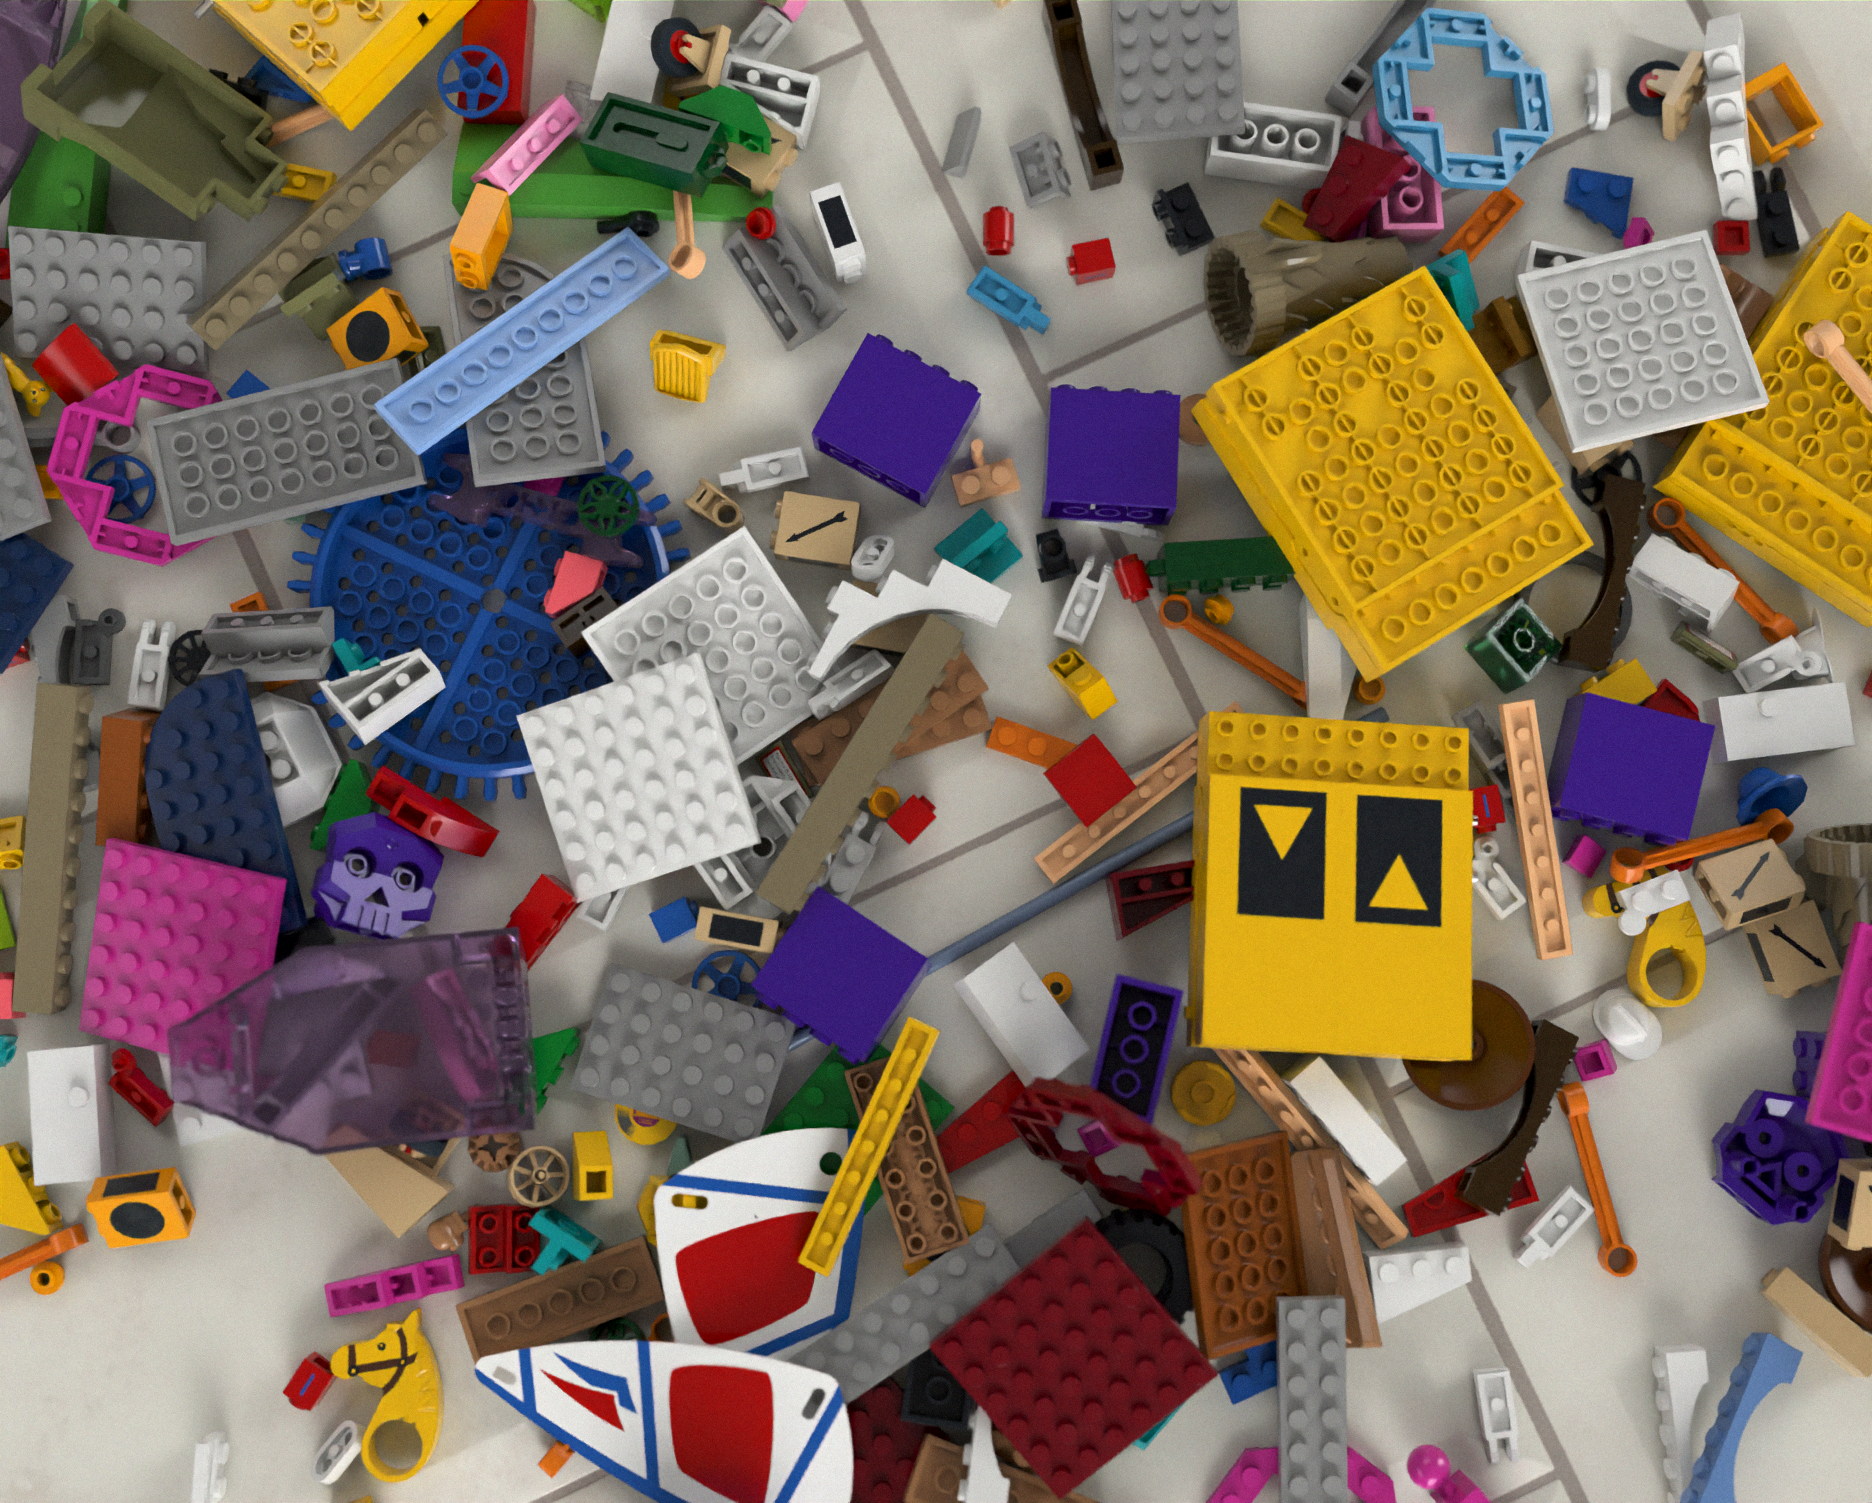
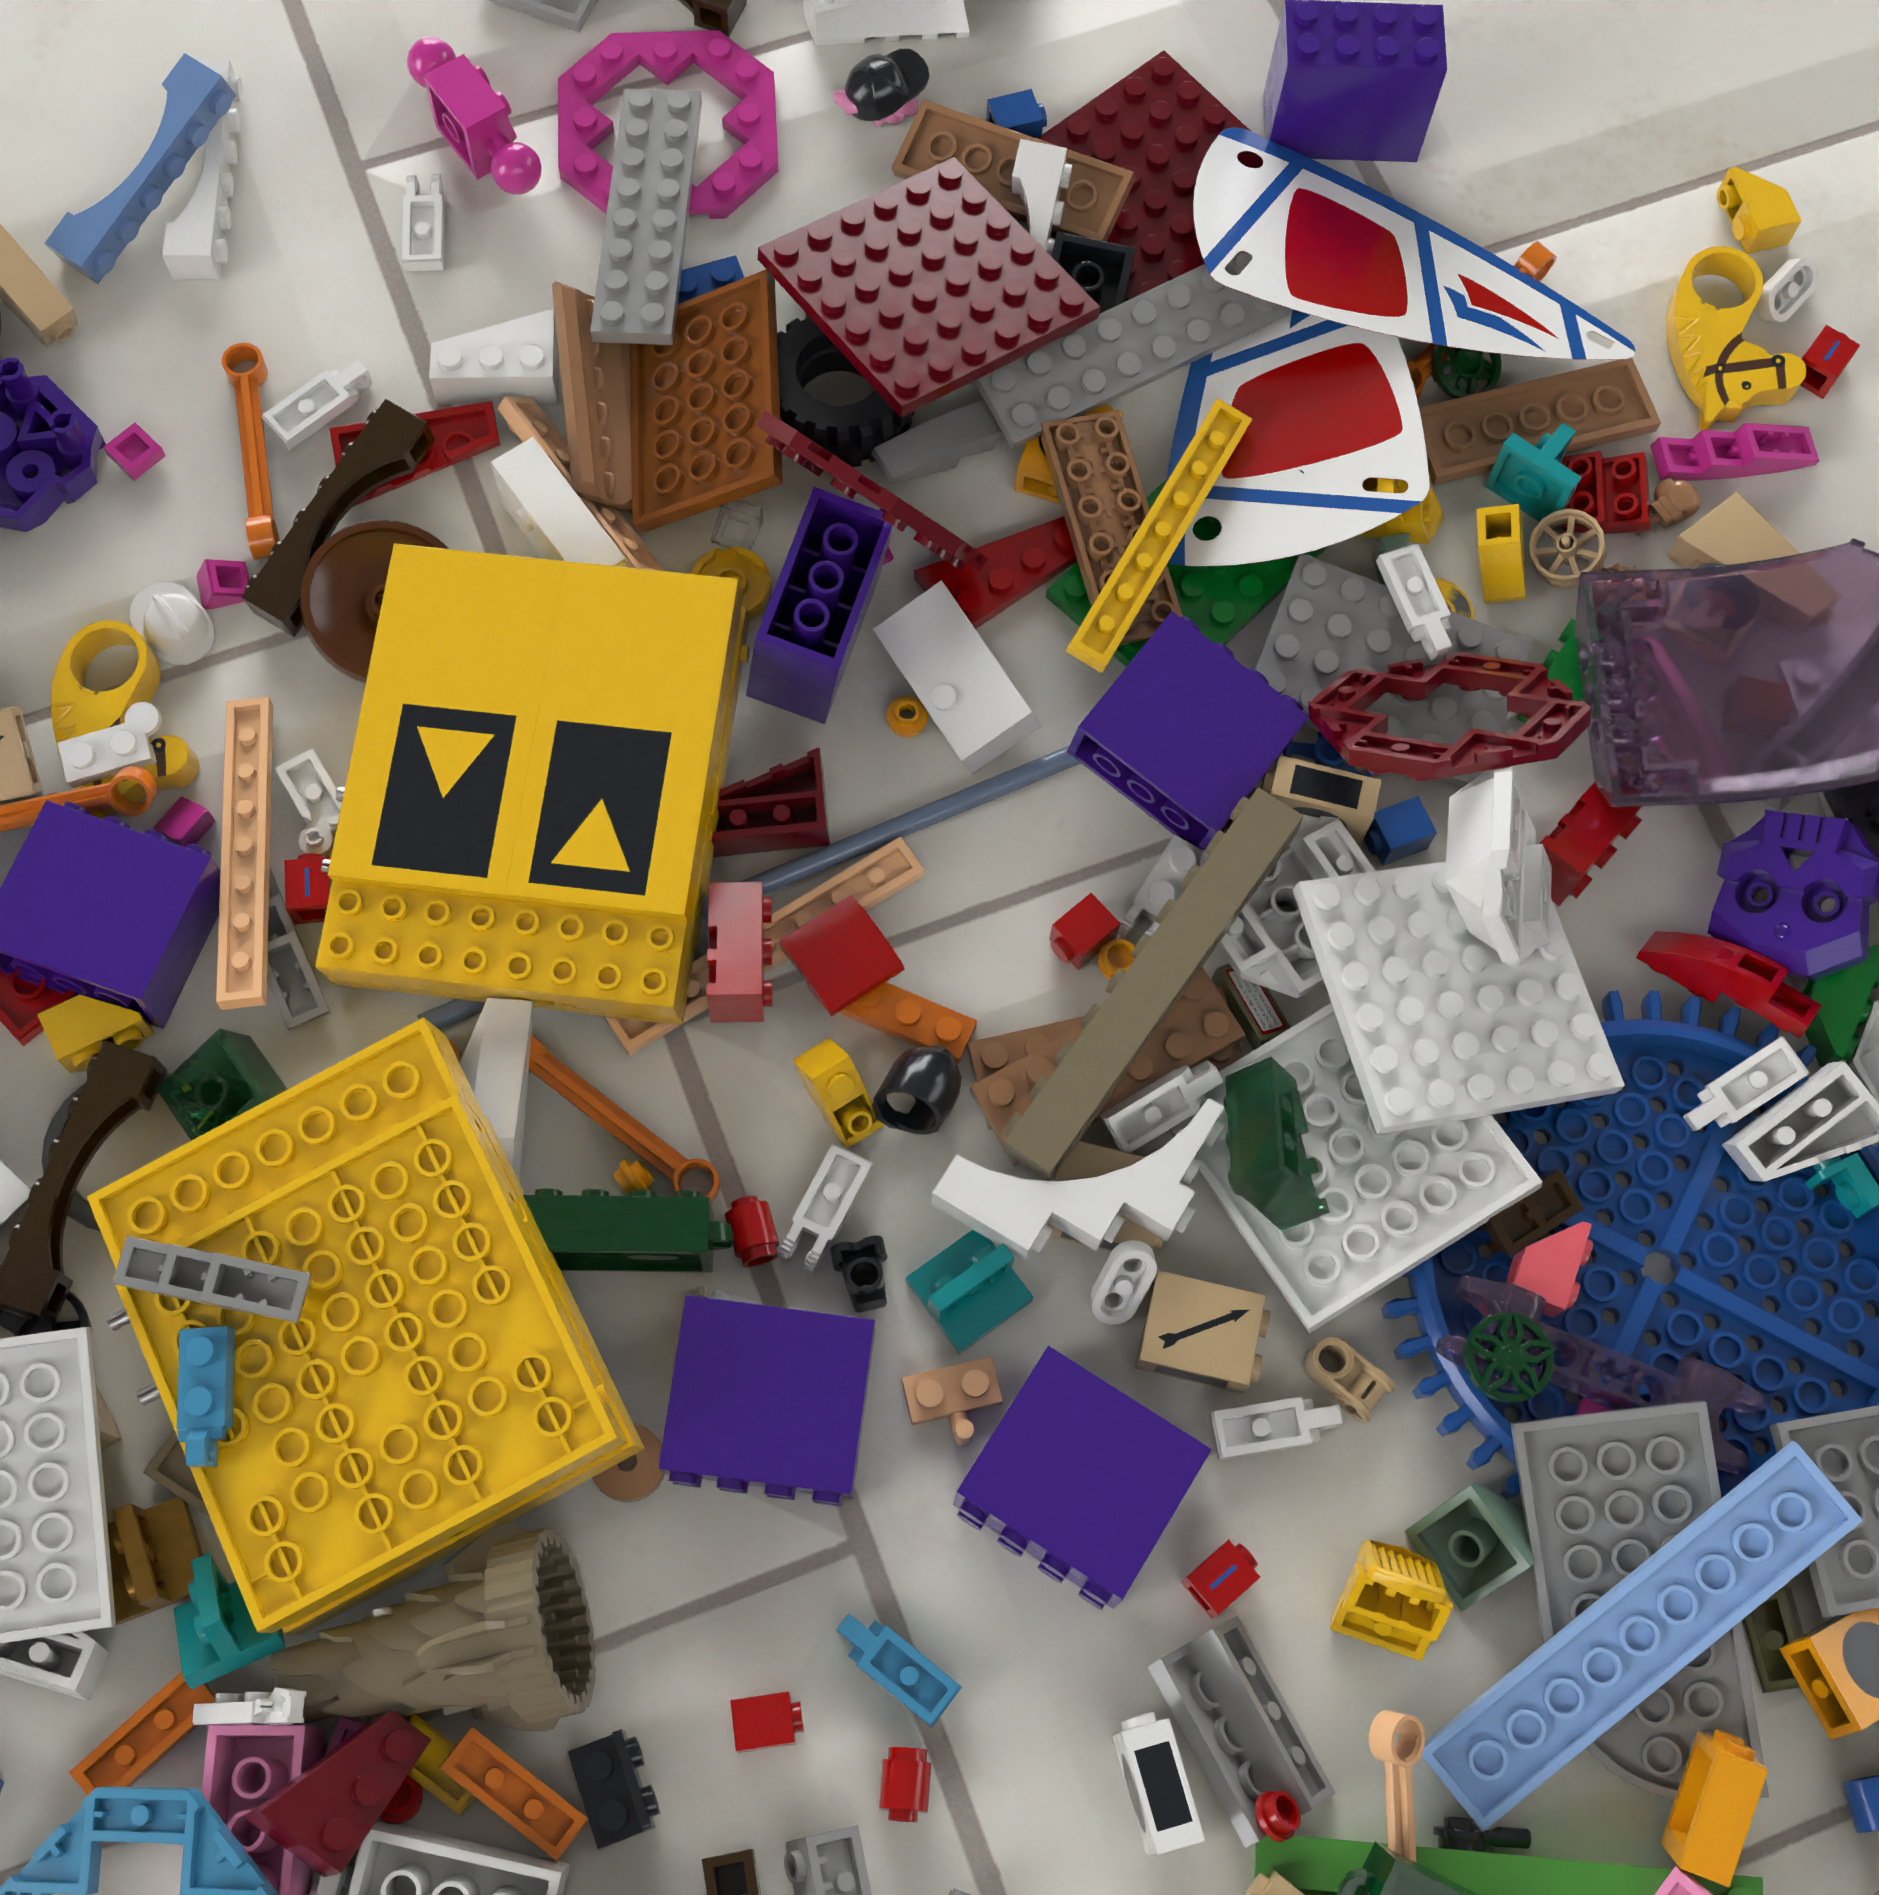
camera: 175 degrees left, 15 degrees down
none -> dark pink plate [103,422,166,481]
none -> light grey slope [113,1236,312,1323]
none -> dark azure hinge [177,1326,235,1468]
none -> white hinge [192,1687,307,1725]
none -> orange plate [439,1726,588,1861]
none -> wedge [706,882,773,1023]
none -> black piece [872,1044,962,1134]
none -> red brick [1181,1539,1261,1619]
none -> clear green wedge [1223,1057,1330,1231]
none -> dark red plate [1308,652,1591,781]
none -> white hinge [1376,543,1452,661]
none -> sand green slope [1404,1483,1534,1612]
none -> white piece [1445,767,1552,962]
none -> white hinge [1683,1036,1810,1131]

